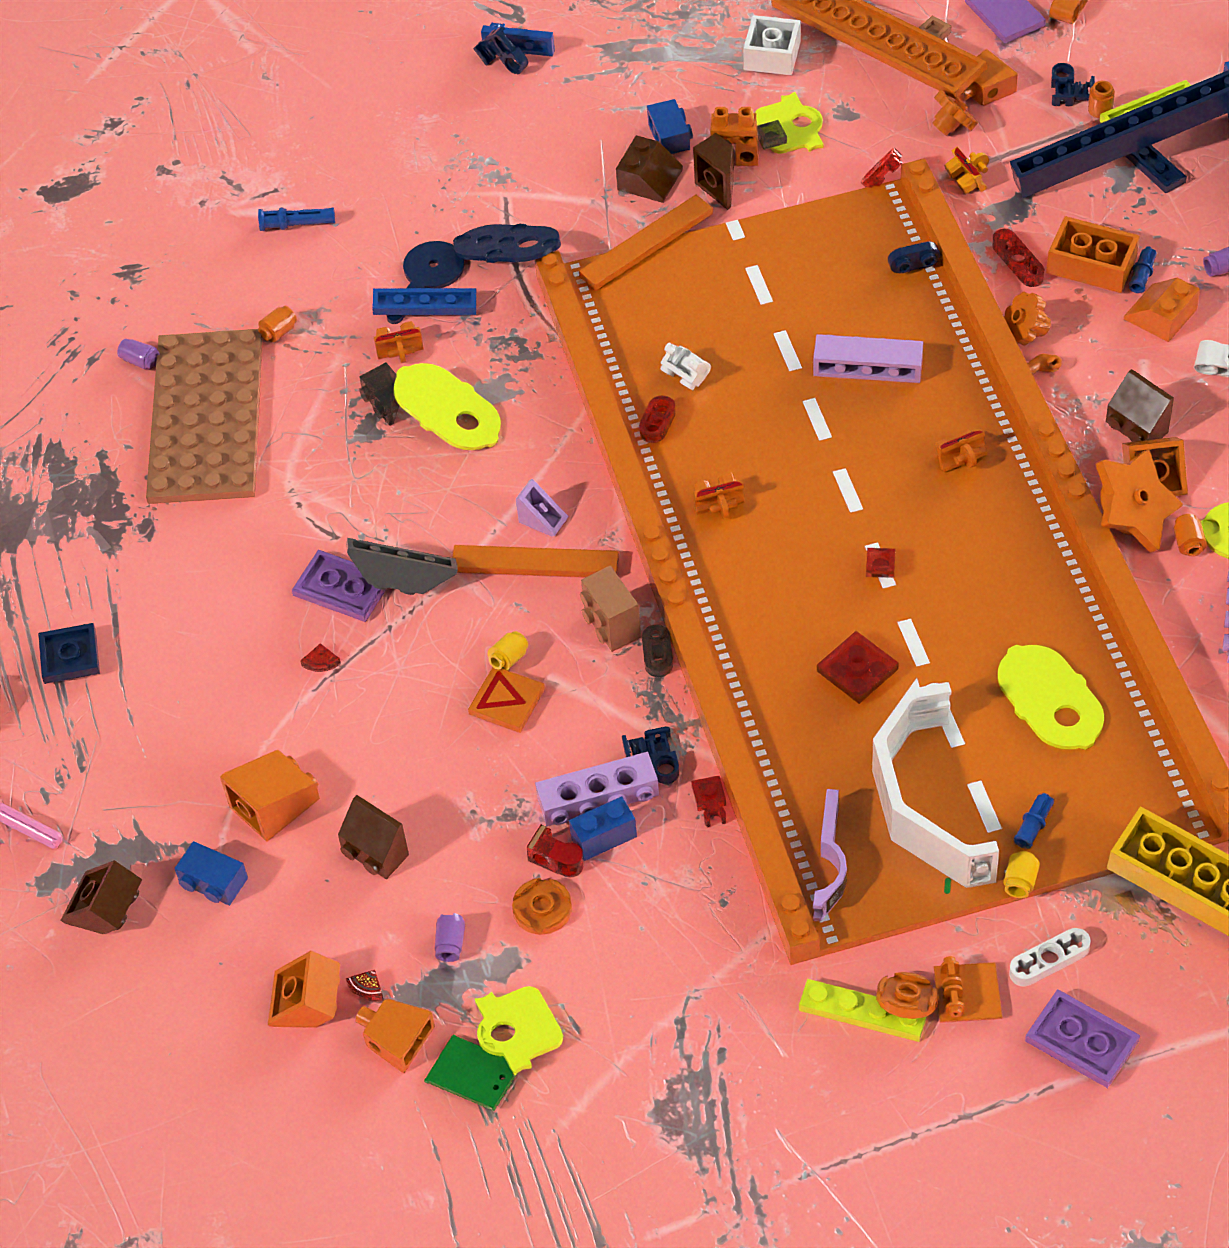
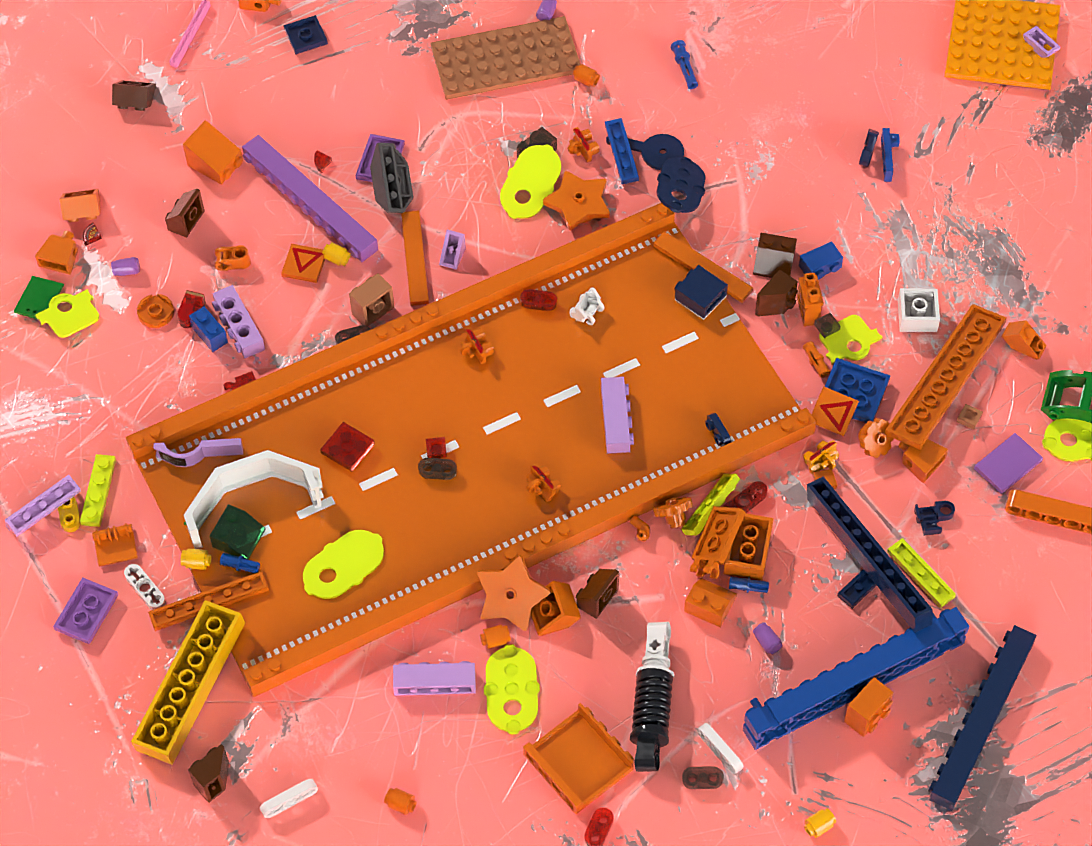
camera: 75 degrees right, 5 degrees up
blue brick [174,841,248,906] -> none
dark blue piece [621,726,679,784] -> none
clear red plate [860,147,902,188] -> none
orange tile [876,972,939,1019] -> none
orange brick [1088,80,1115,118] -> none
none -> lavender fence [5,475,81,537]
none -> yellow plate [58,497,81,532]
none -> orange tile [148,571,269,631]
none -> clear green slope [209,504,266,560]
none -> orange piece [215,245,251,271]
none -> medium lavender brick [242,134,378,262]
none -> clear smoke plate [418,458,457,480]
none -> orange plate [543,171,610,231]
none -> dark blue piece [674,265,728,320]
none -> neon yellow plate [681,474,740,536]
none -> orange tile [690,506,746,579]
none -> orange pin [803,341,831,378]
none -> orange tile [811,386,859,436]
none -> orange tile [813,469,837,489]
none -> blue plate [825,358,890,423]

